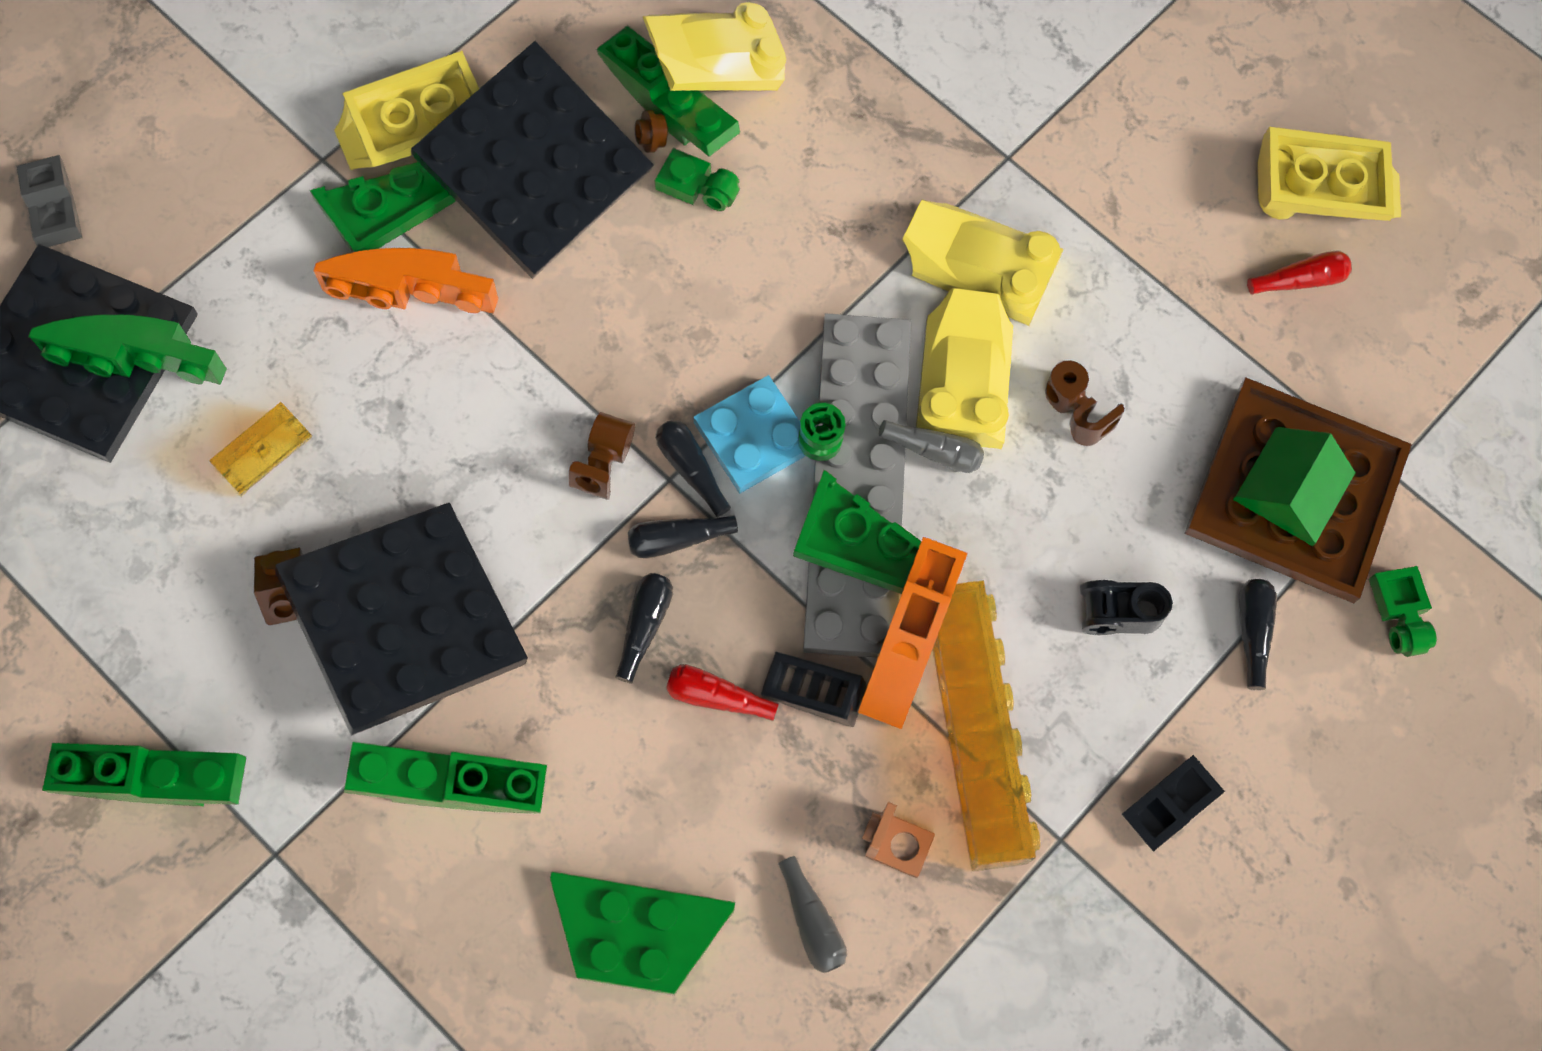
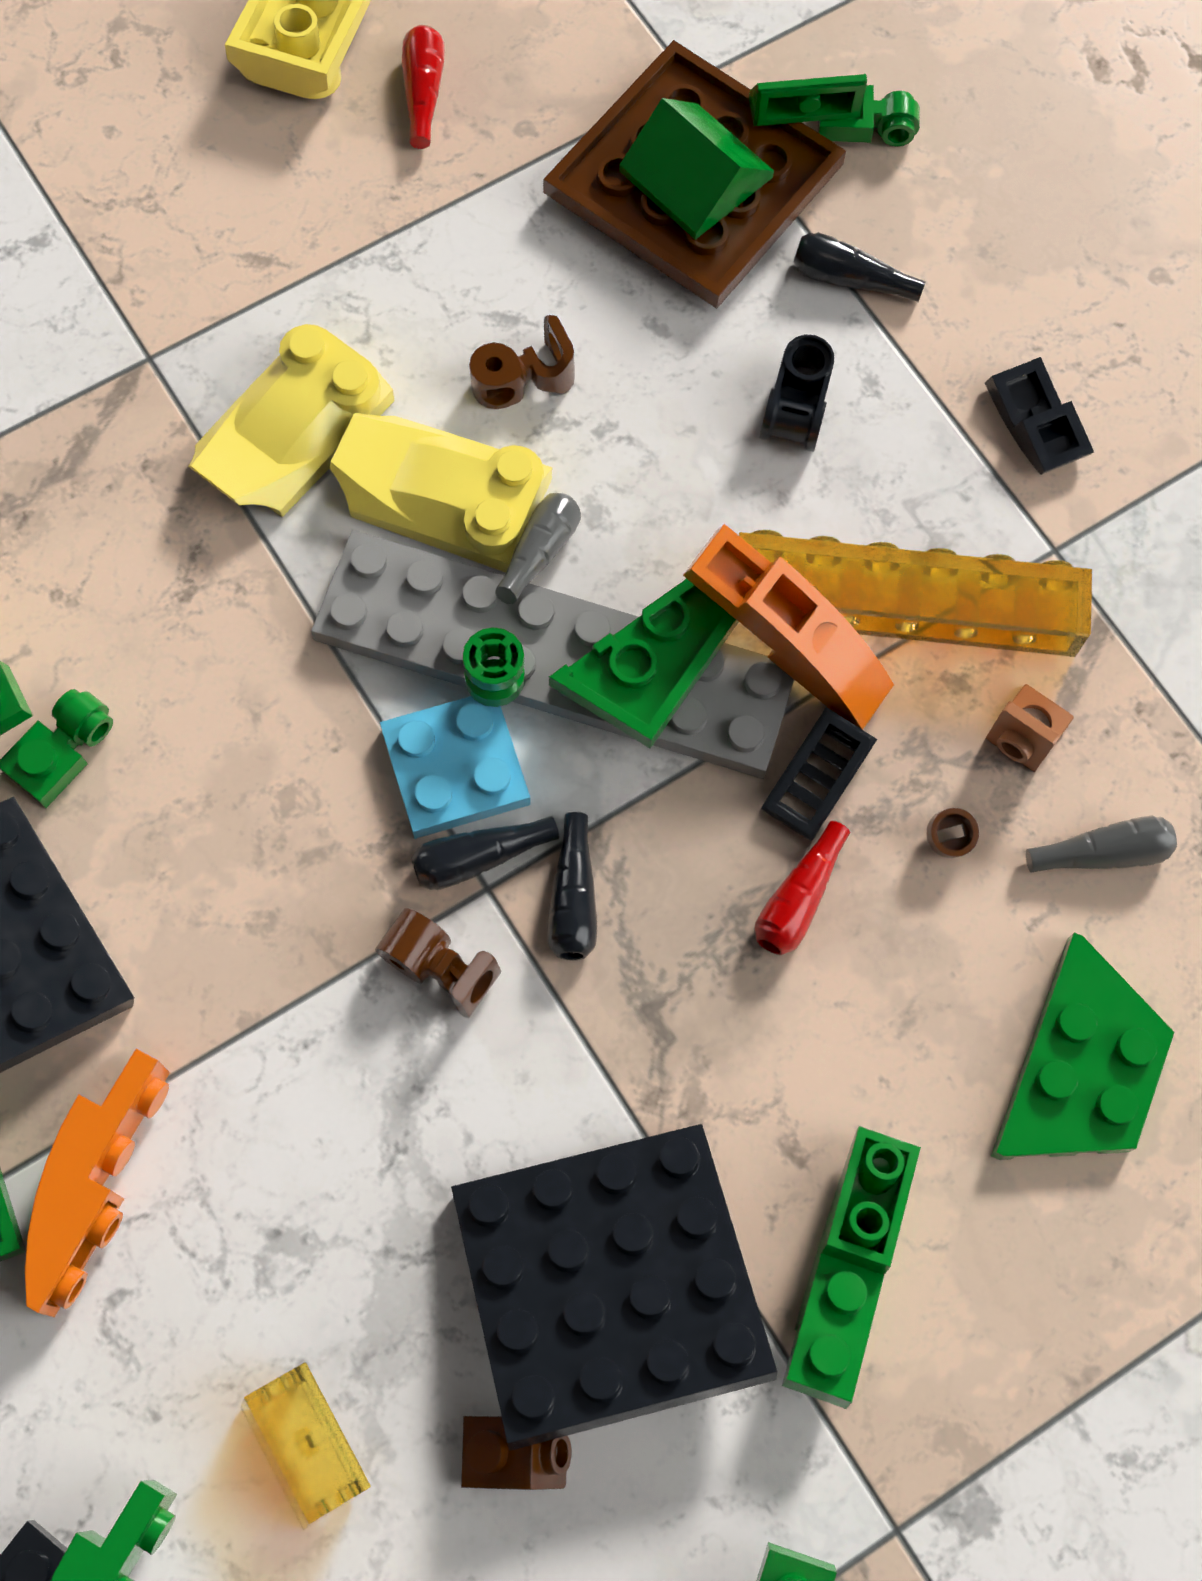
camera: 75 degrees left, 0 degrees up
black piece [615,573,673,683] -> none
none -> green slope [749,74,868,126]
none -> reddish brown hinge [926,808,979,858]

